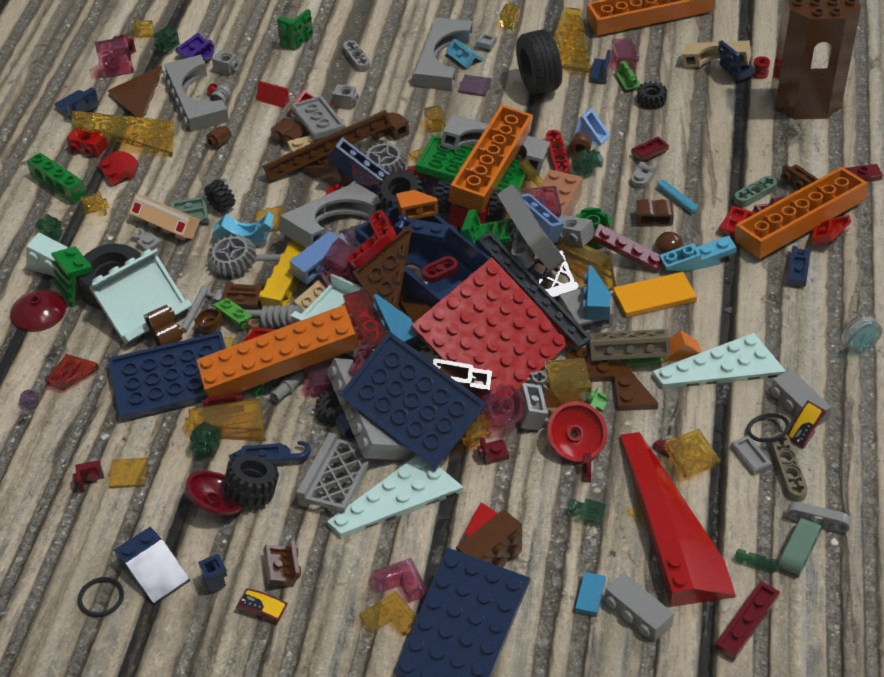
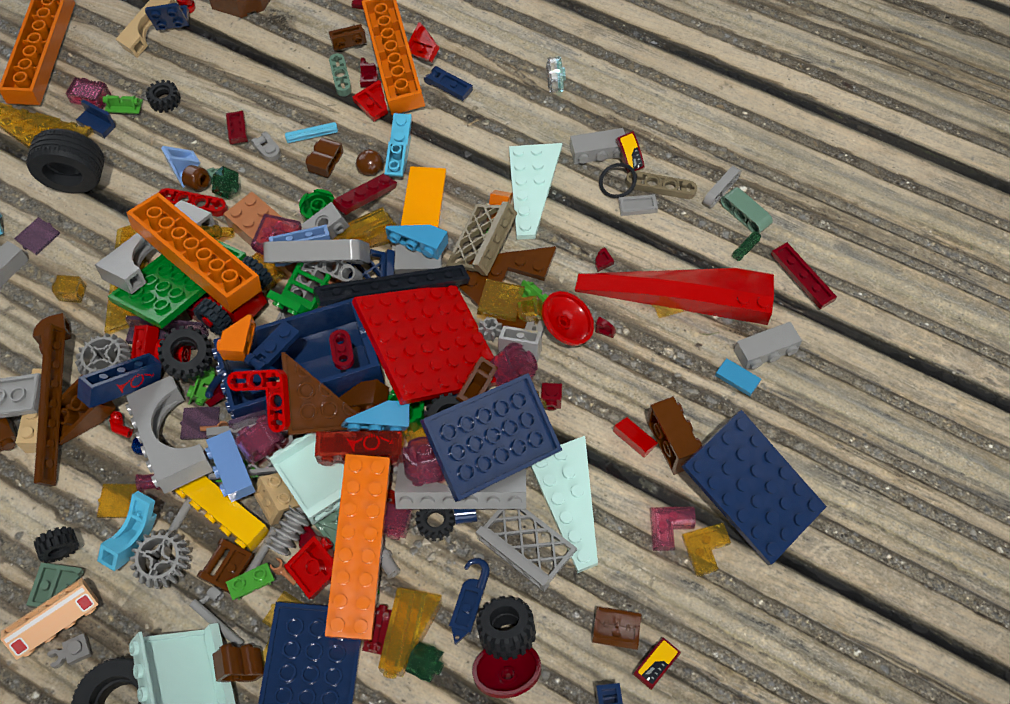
camera: 70 degrees left, 15 degrees up
reddish brown hair [194,308,223,334] -> none
clear green plate [567,498,606,525] -> none
clear yellow tile [663,429,721,478] -> none

